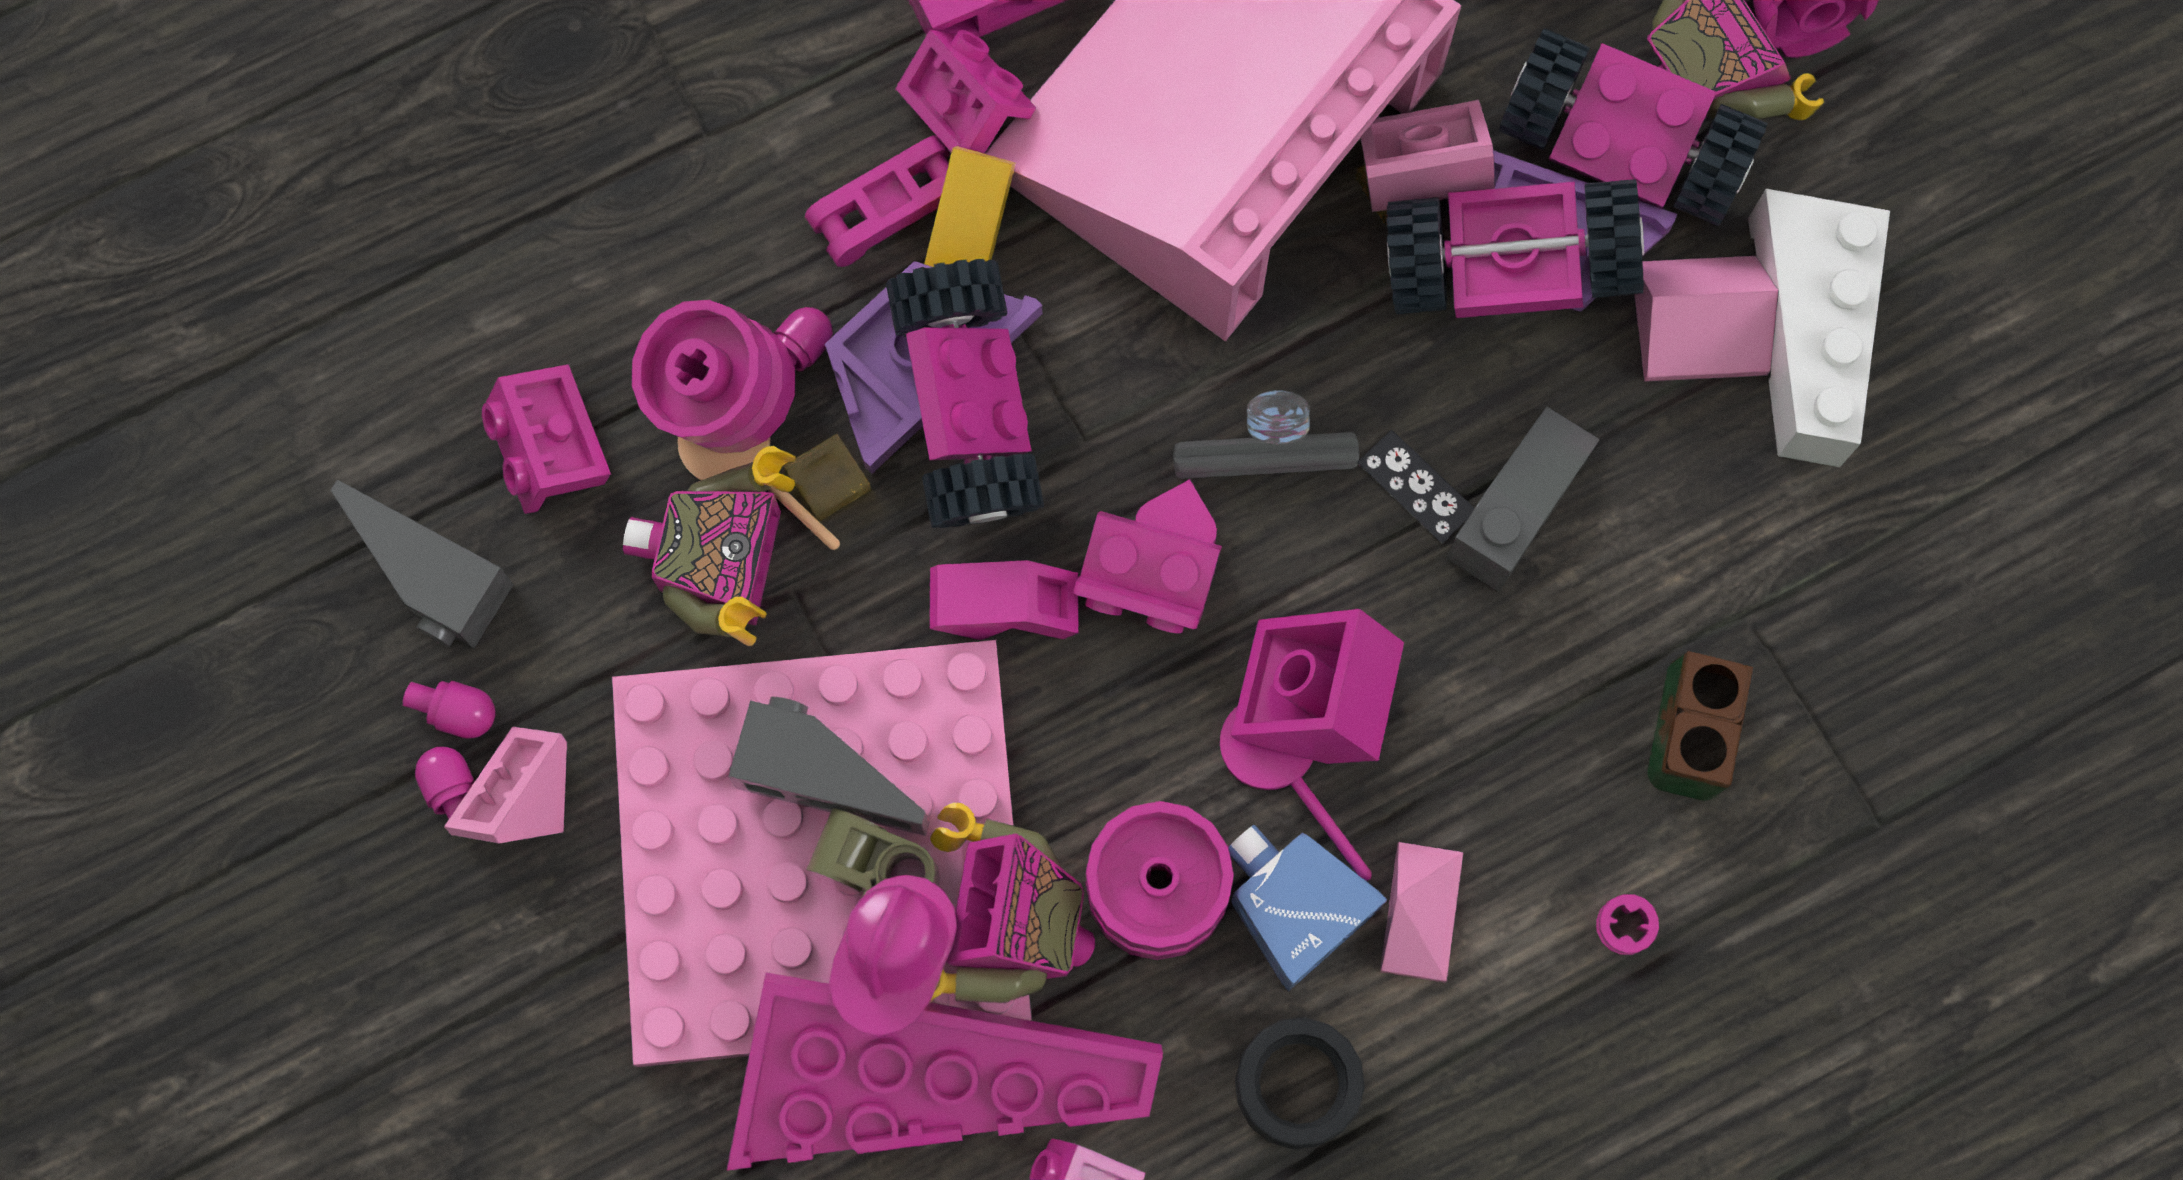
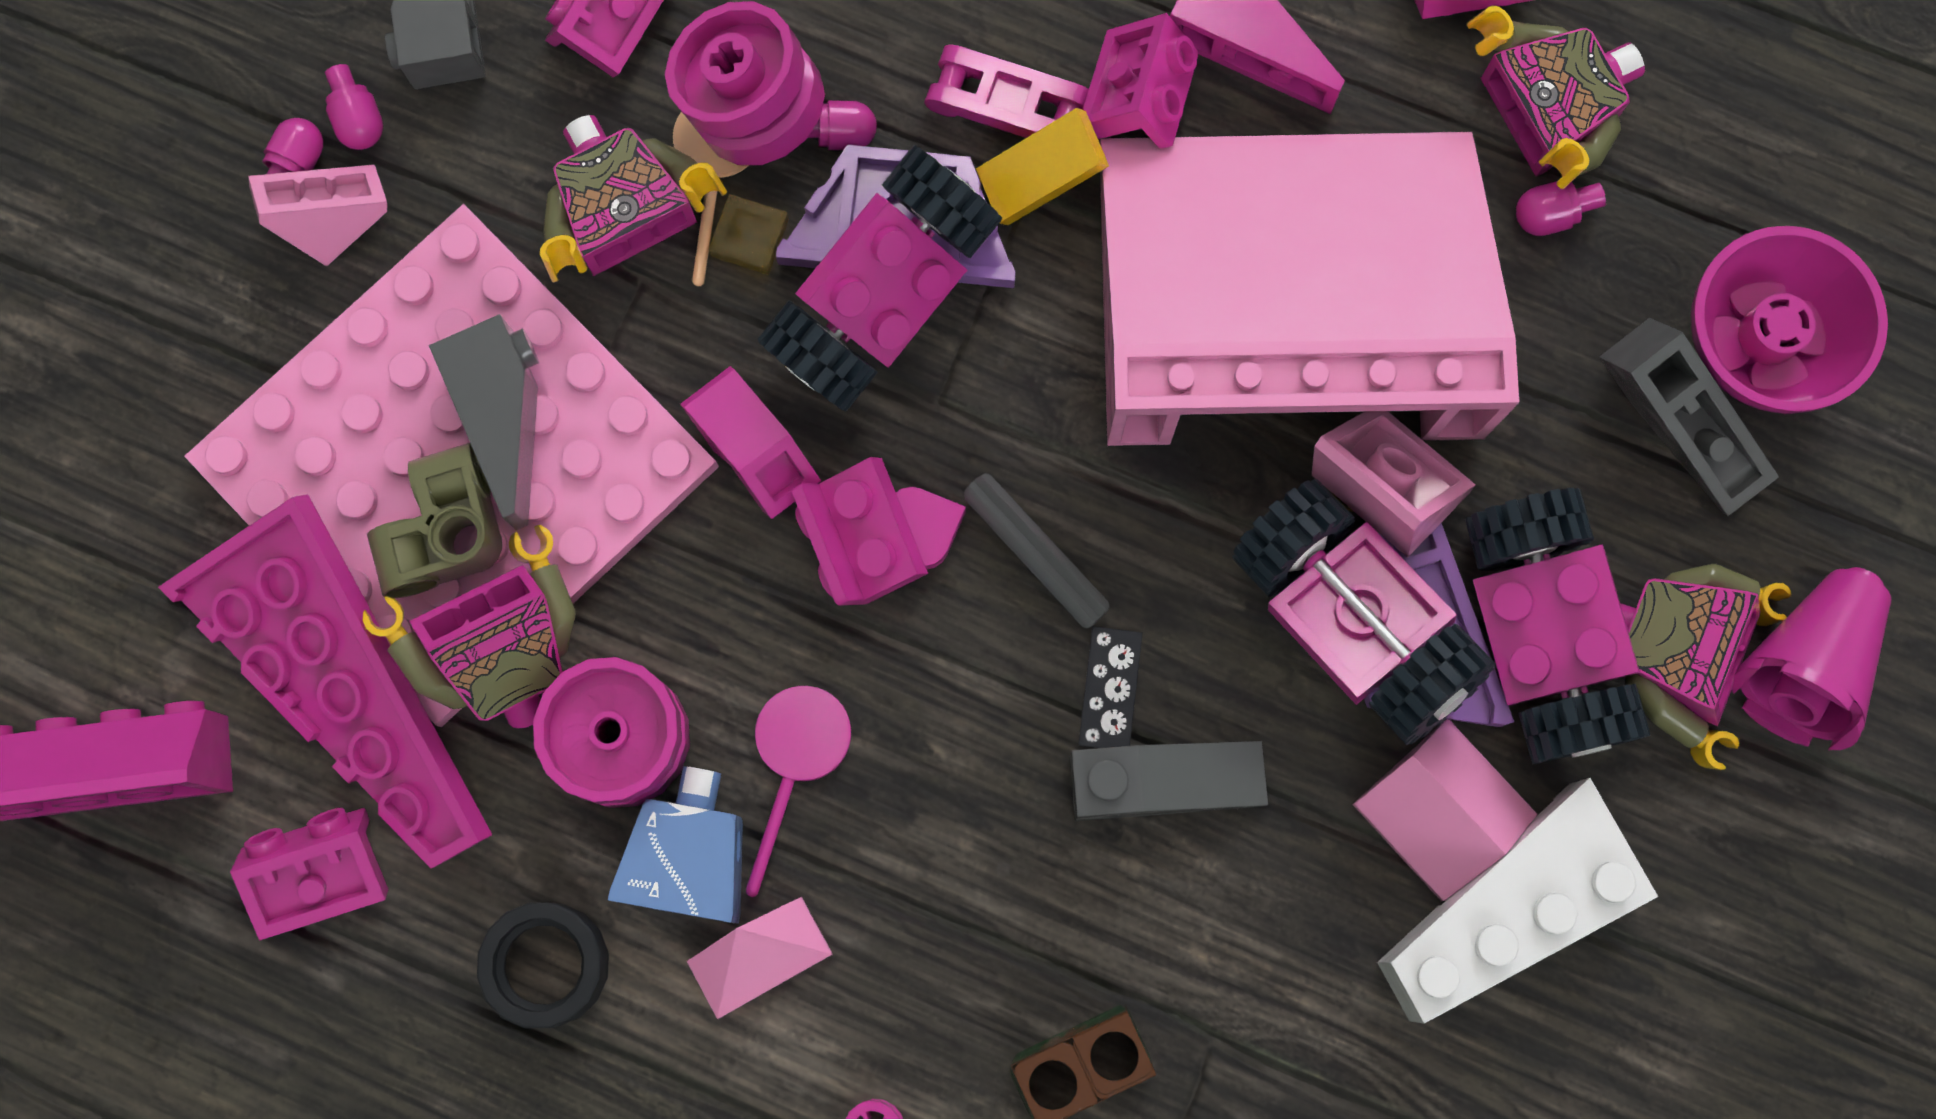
camera: 55 degrees right, 5 degrees up
dark pink piece [829,875,957,1036] -> none
dark pink slope [1230,609,1404,764] -> none
clear tile [1247,391,1310,445] -> none

